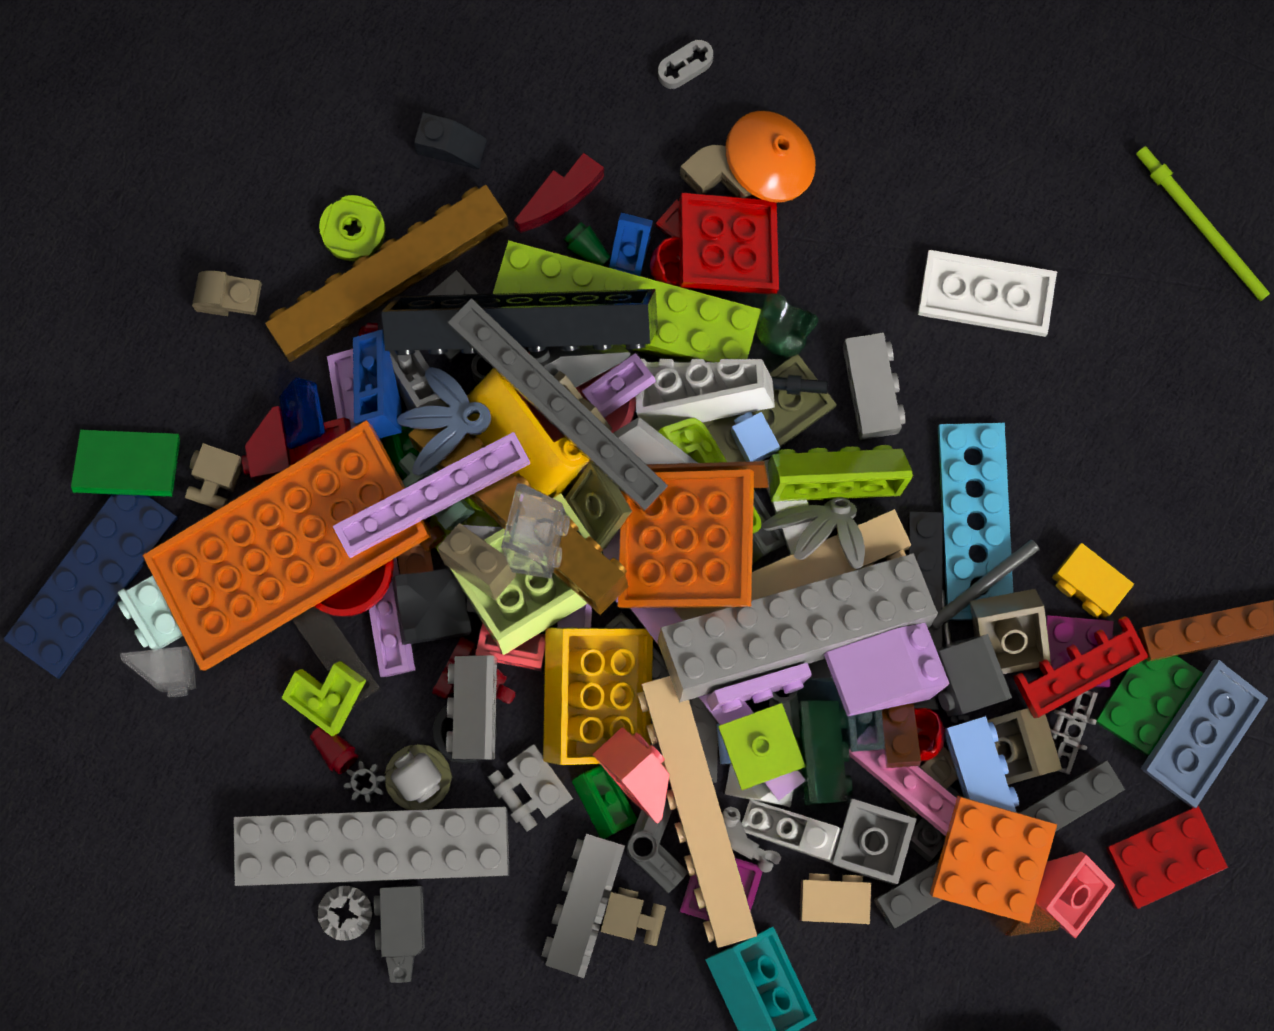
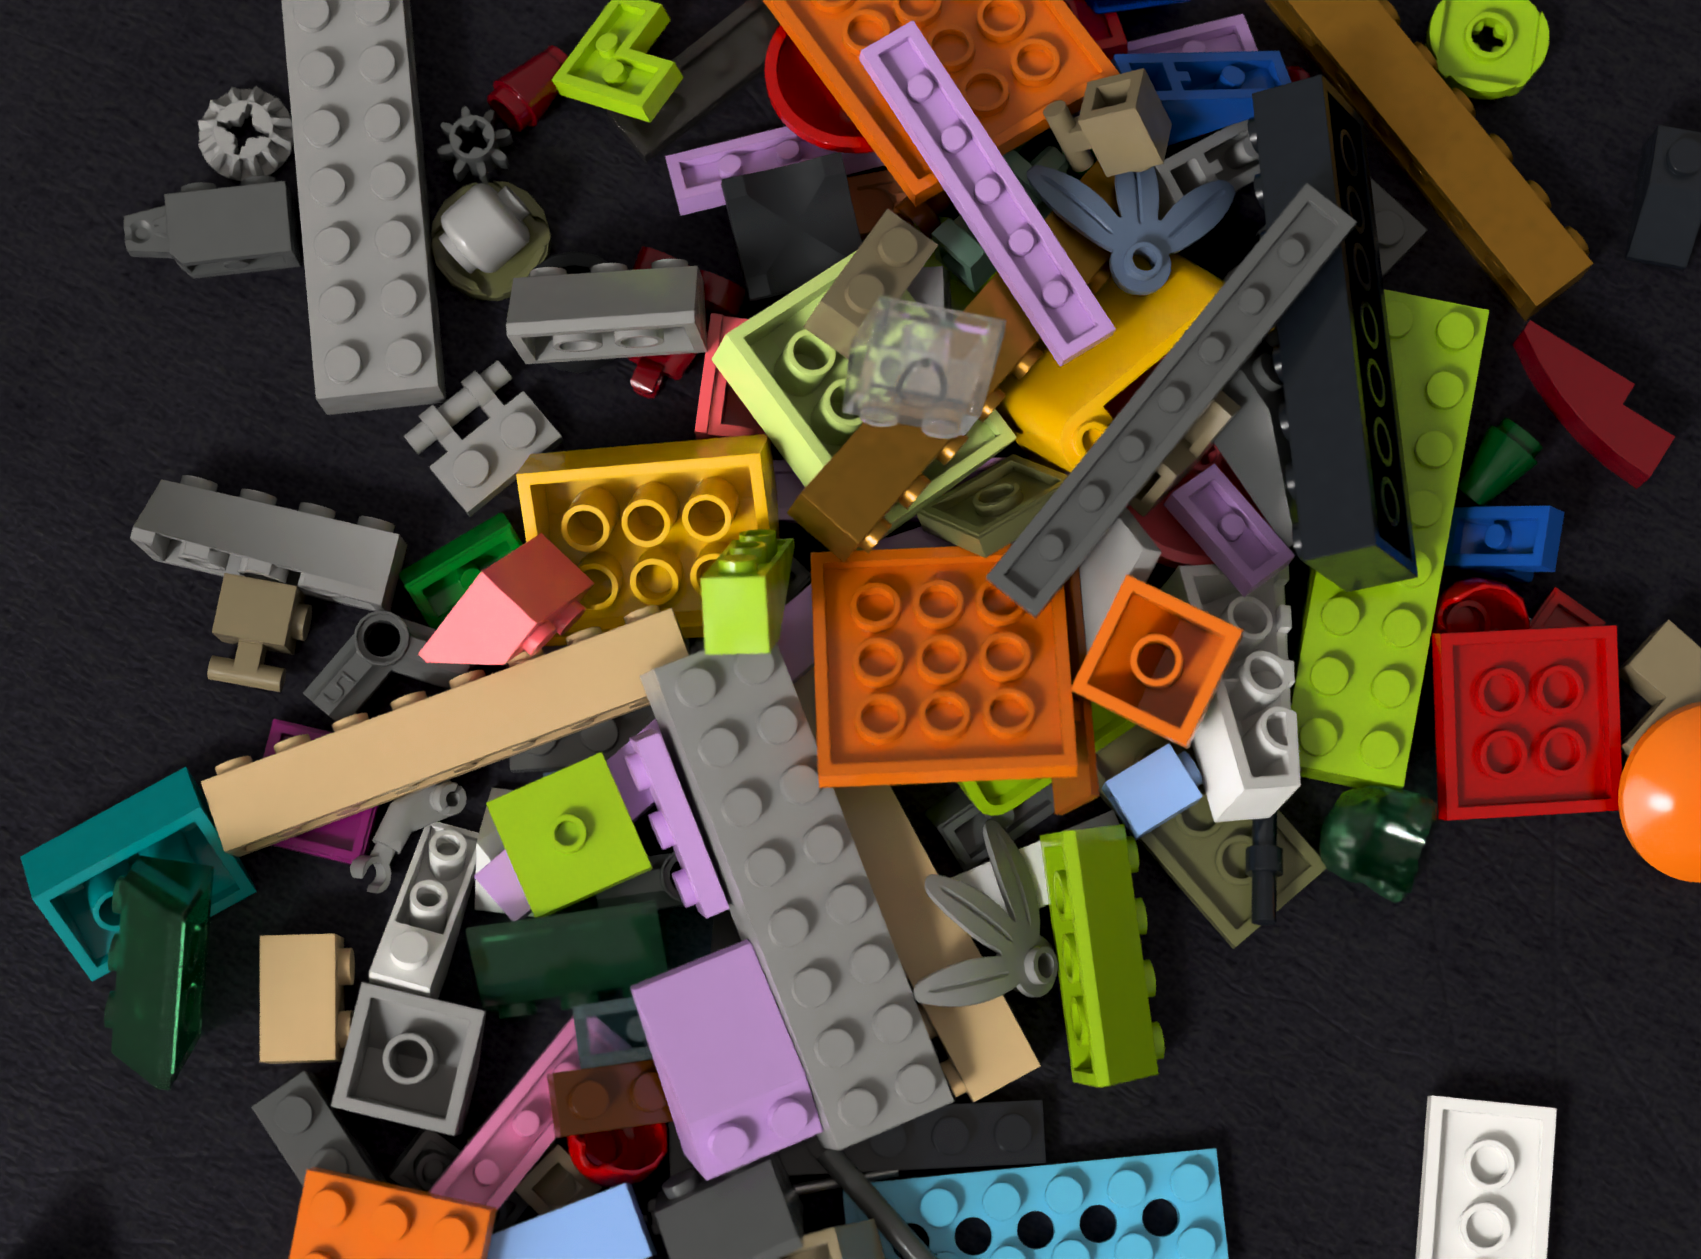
camera: 90 degrees right, 0 degrees up
light grey brick [842,333,905,440] -> none
none -> clear green slope [104,856,214,1091]
none -> lime slope [701,529,795,655]
none -> dark tan brick [1043,68,1172,177]
none -> orange slope [1070,574,1243,749]

